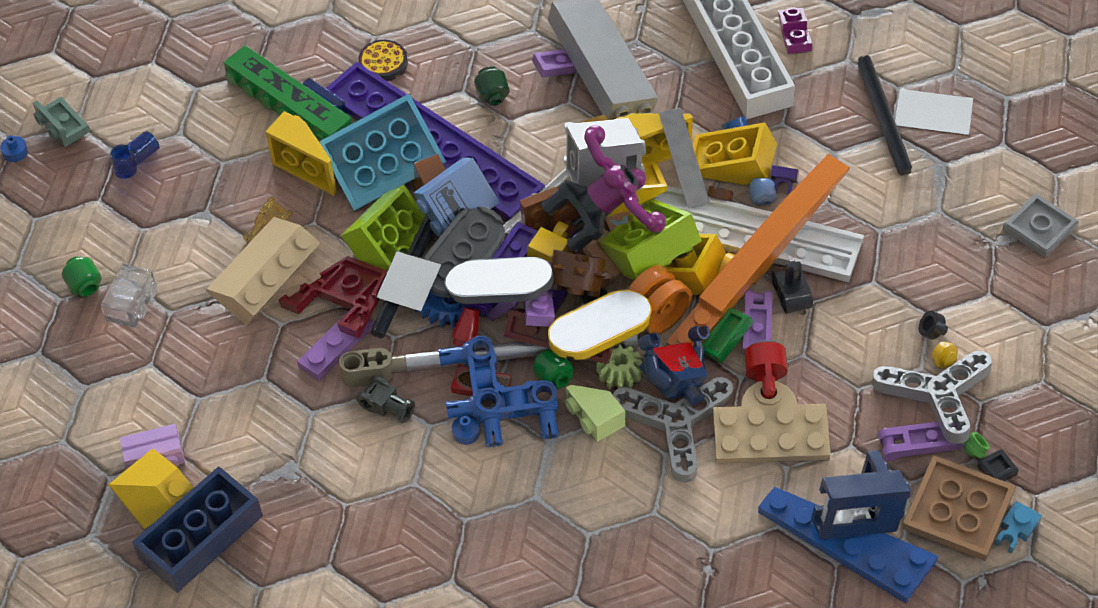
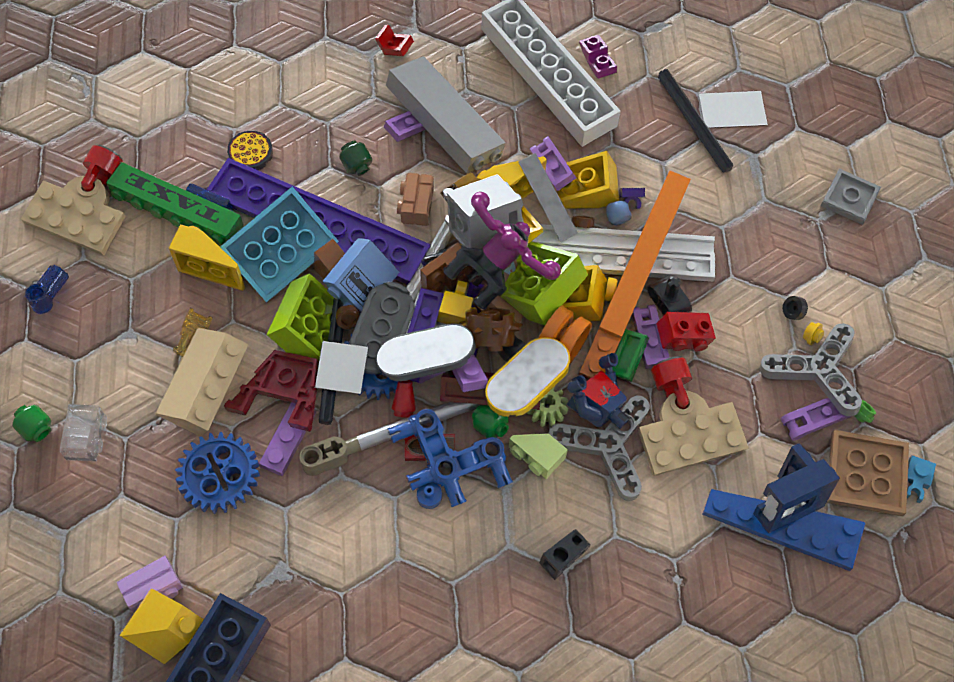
camera: 20 degrees left, 10 degrees up
pearl dark grey connector [356,375,415,423] -> none
blue tile [721,115,748,130] -> none
black tile [977,449,1019,482] -> none
none -> tan plate [21,145,126,255]
none -> blue gear [175,432,260,514]
none -> reddish brown tile [336,305,360,329]
none -> nougat brick [397,173,434,226]
none -> medium lavender plate [530,136,576,191]
none -> black leg [539,529,591,580]
none -> red brick [656,312,716,351]

